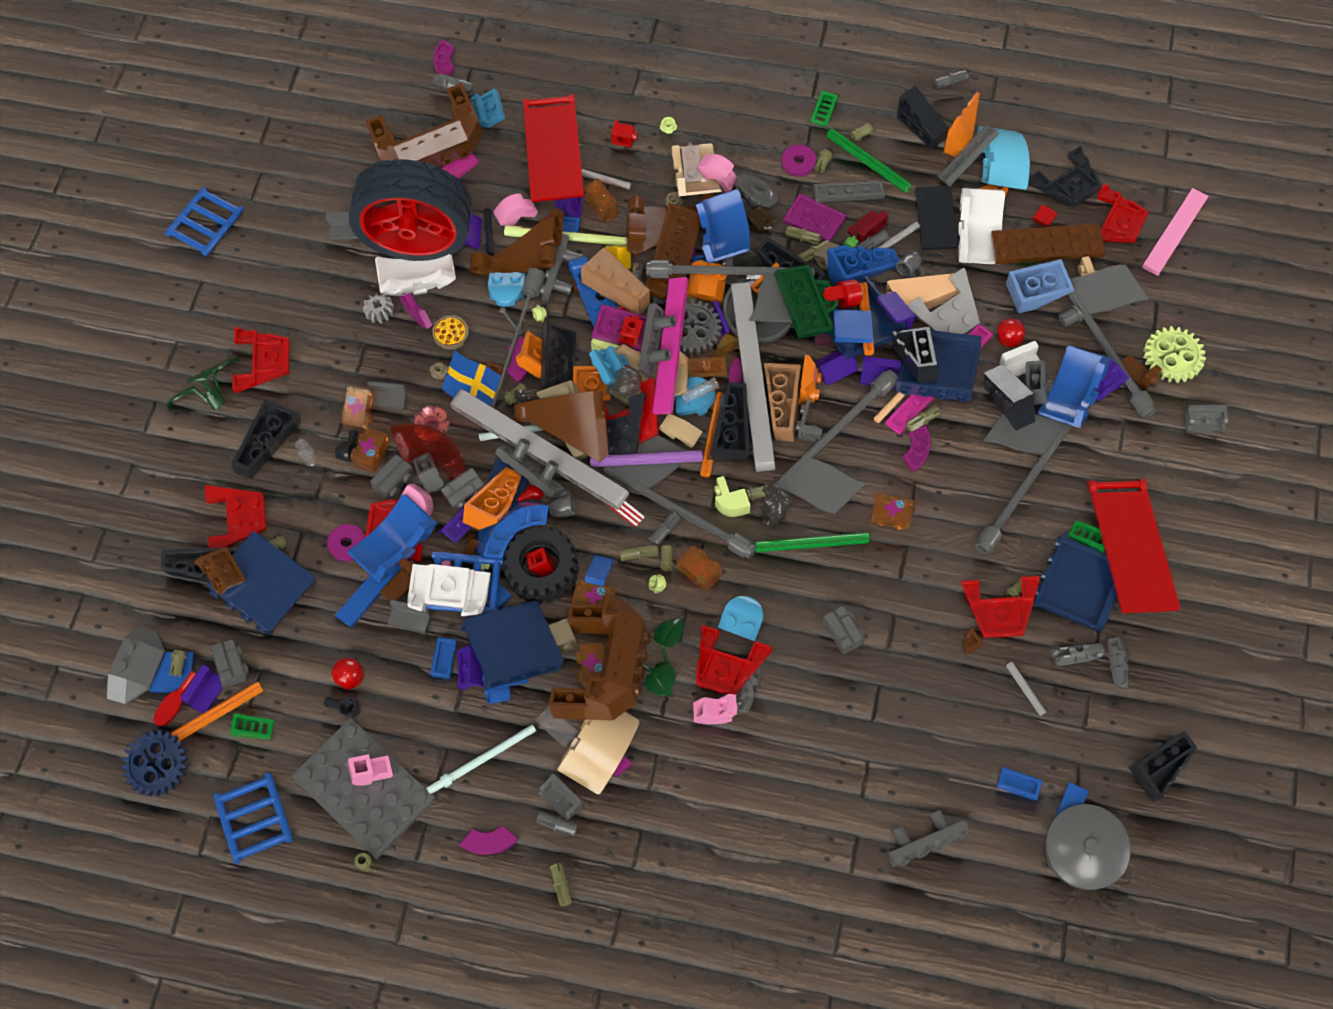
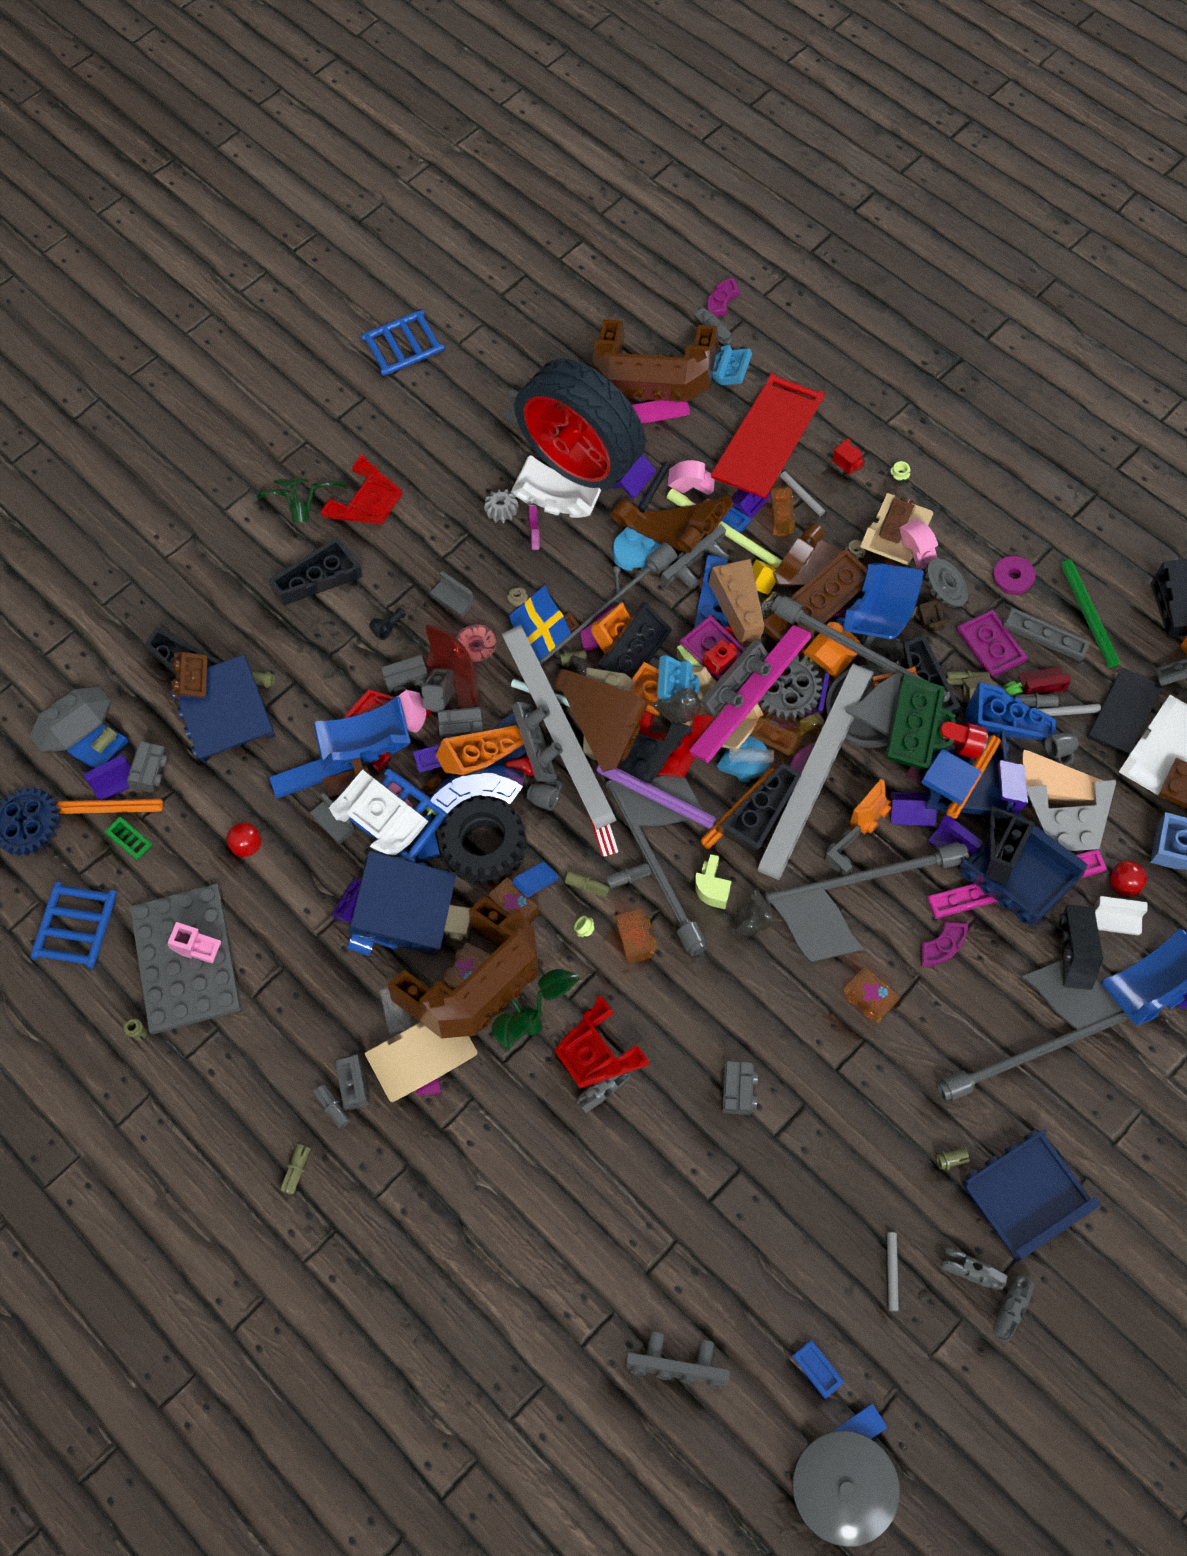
camera: 35 degrees right, 0 degrees up
red piece [153,671,196,726] -> none
red wing [205,485,267,548] -> none
clear pin [296,439,316,466] -> none
black bar [324,696,361,717] -> none
magenta tile [327,524,365,562] -> none
clear orange brick [341,387,375,430] -> none
clear orange brick [350,427,390,474] -> none
light aqua bar [426,725,536,794] -> none
blue tile [430,637,458,679] -> none
tile [432,315,469,350] -> none
magenta tile [459,826,518,855] -> none
red brick [526,547,555,577] -> none
yellowish green plate [532,305,547,322] -> none
tan slope [659,414,702,448] -> none
olive pin [659,545,674,571] -> none
bright pink brick [693,694,738,724] -> none
dark azure slope [718,596,764,641] -> none
olive pin [745,484,771,502] -> none
green axle [755,532,870,552] -> none
medium nougat wedge [764,363,802,442] -> none
olive axle [785,226,821,245] -> none
green slope [810,90,838,128] -> none
olive pin [814,149,832,173] -> none
olive pin [850,123,873,141] -> none
light nougat bar [874,392,905,423] -> none
olive axle [906,405,940,432] -> none
red wing [961,576,1040,638] -> none
reddish brown tile [963,628,984,655] -> none
dark grey brick [1026,360,1047,405] -> none
green slope [1067,520,1106,554] -> none
red flag [1087,478,1180,613] -> none
black wedge [1129,731,1197,802] -> none

